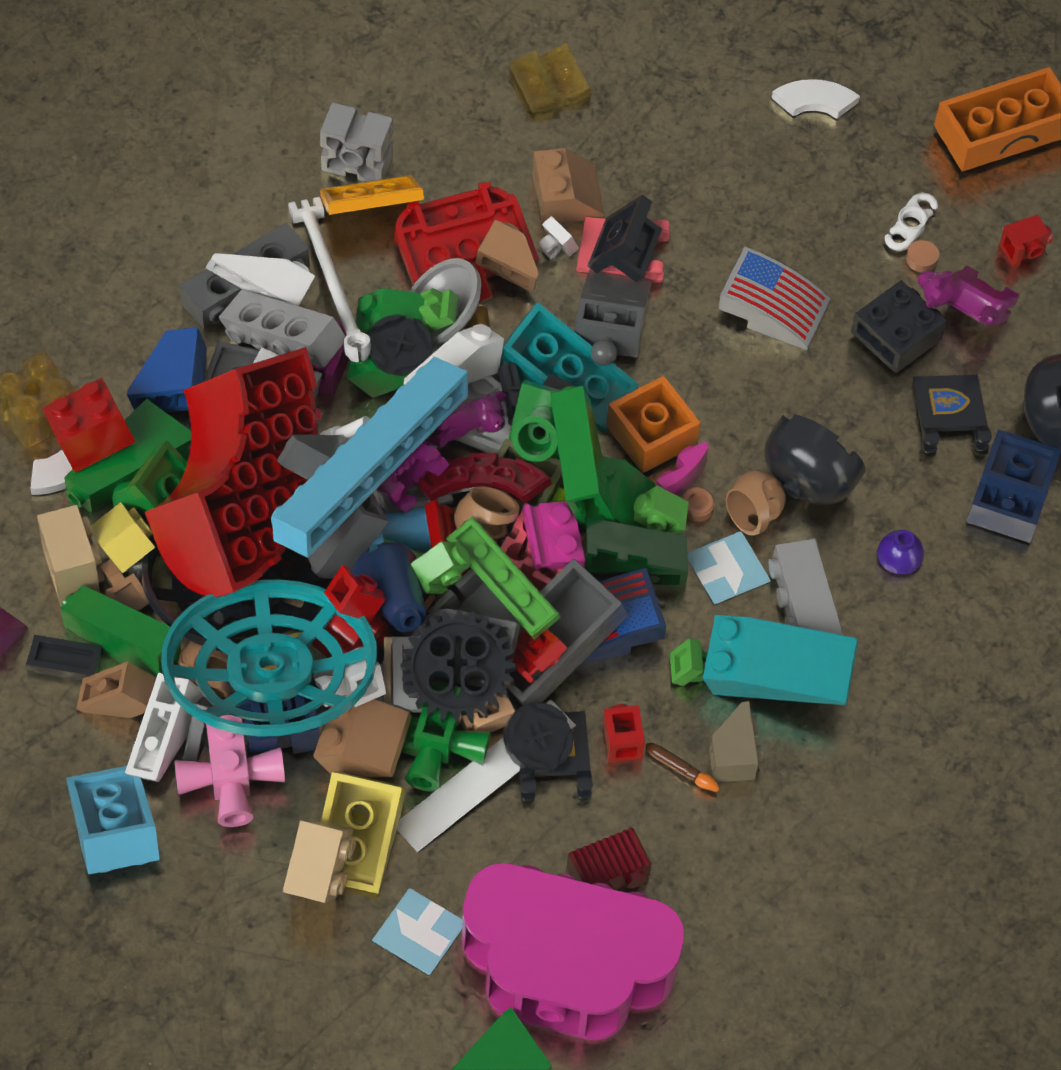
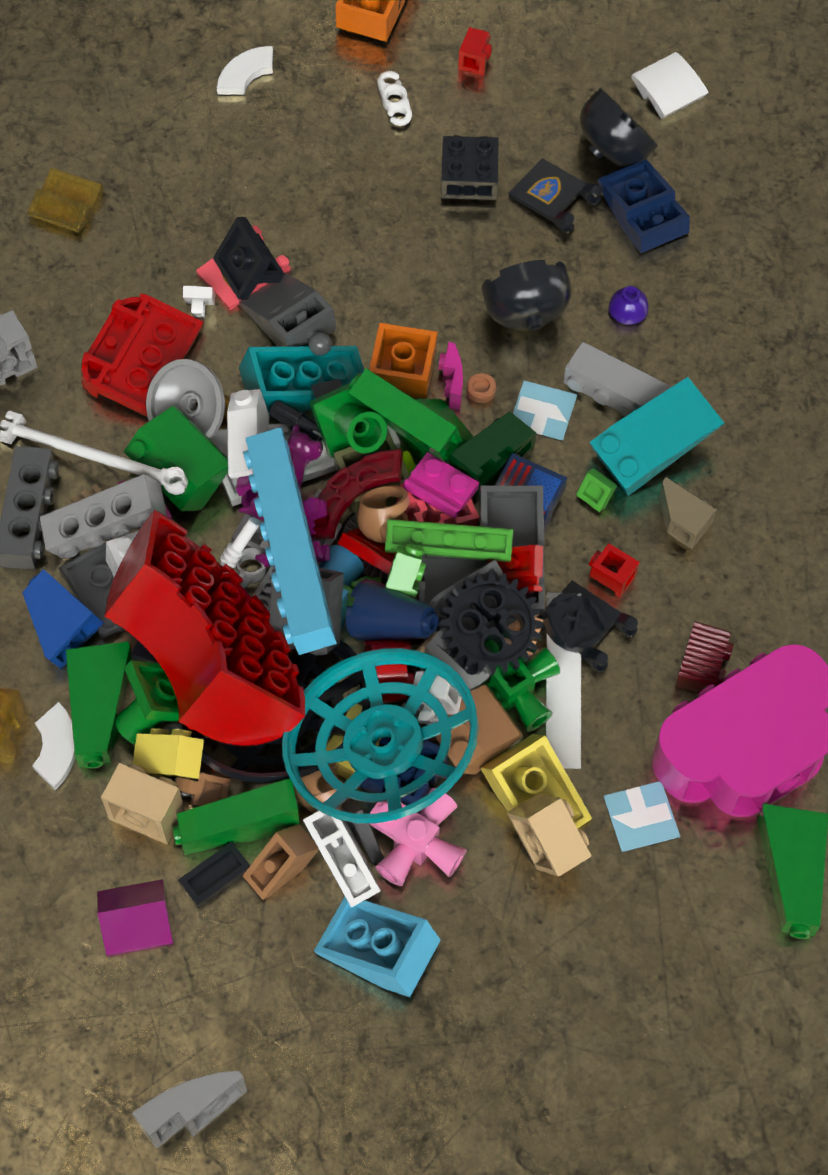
camera: 45 degrees left, 5 degrees up
red brick [42,378,135,473] -> none
white slope [206,253,315,306] -> none
dark grey slope [277,435,347,480] -> none
light orange tile [319,175,424,215] -> none
red brick [324,565,385,622] -> none
black tile [368,314,433,376] -> none
bright green tile [419,288,458,332] -> none
medium nougat slope [475,220,539,293] -> none
medium nougat slope [532,148,605,224] -> none
bright green brick [633,485,689,534] -> none
reddish brown piece [645,743,719,792] -> none
light grey slope [718,246,831,350] -> none
medium nougat helmet [726,470,786,536] -> none
nougat tile [906,240,939,273] -> none
magenta animal [917,265,1020,325] -> none

